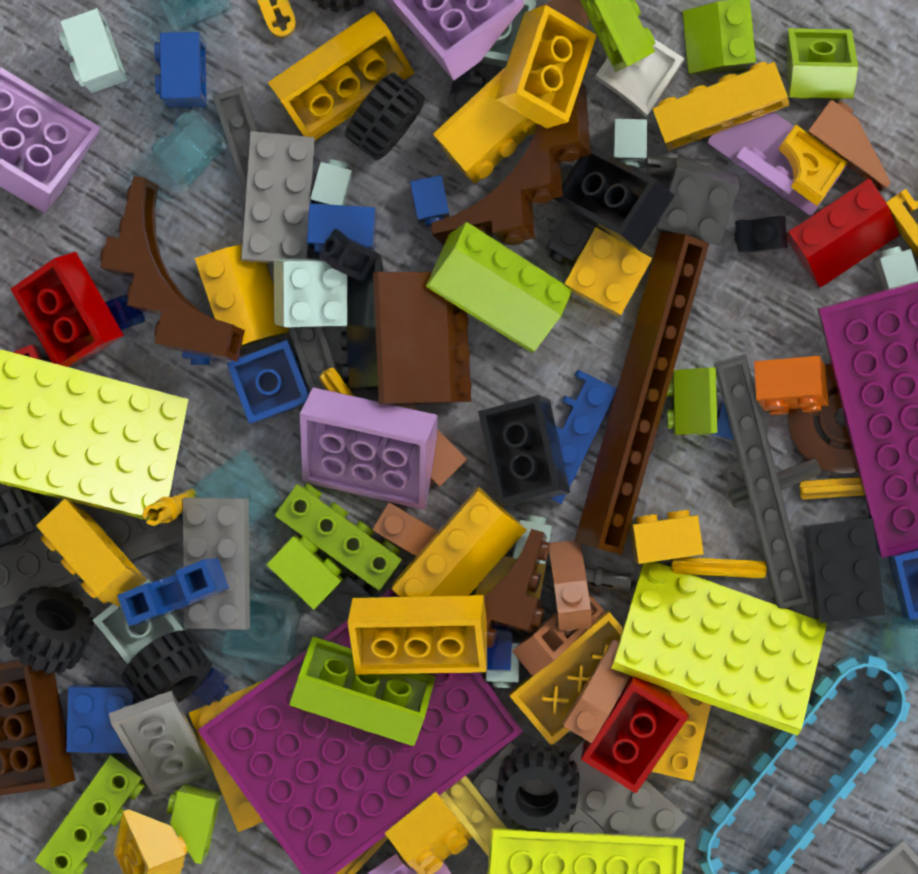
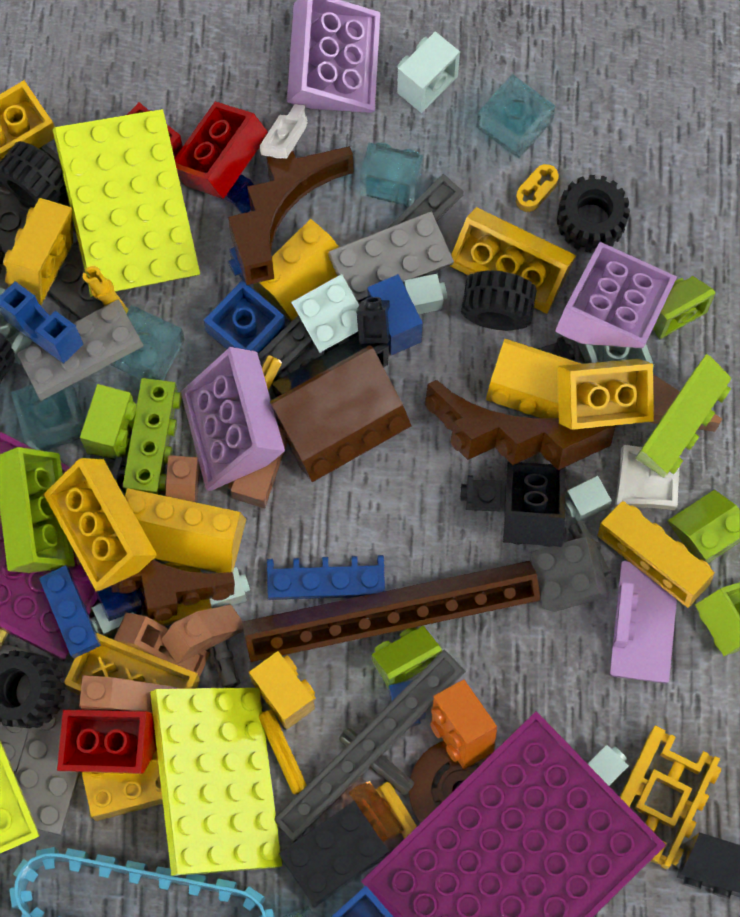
camera: 60 degrees right, 15 degrees down
blue brick [154,32,207,108] -> none
blue brick [410,175,450,226] -> none
lime slope [425,222,572,353] -> none
black brick [478,395,570,509] -> none
yellow brick [564,227,652,318] -> none
black bracket [734,215,788,253] -> none
yellow tile [778,125,848,206] -> none
red slope [787,178,900,288] -> none
nougat slope [807,100,891,191] -> none
none -> blue plate [39,565,101,658]
none -> white hinge [260,104,308,159]
none -> clear orange plate [349,781,404,842]

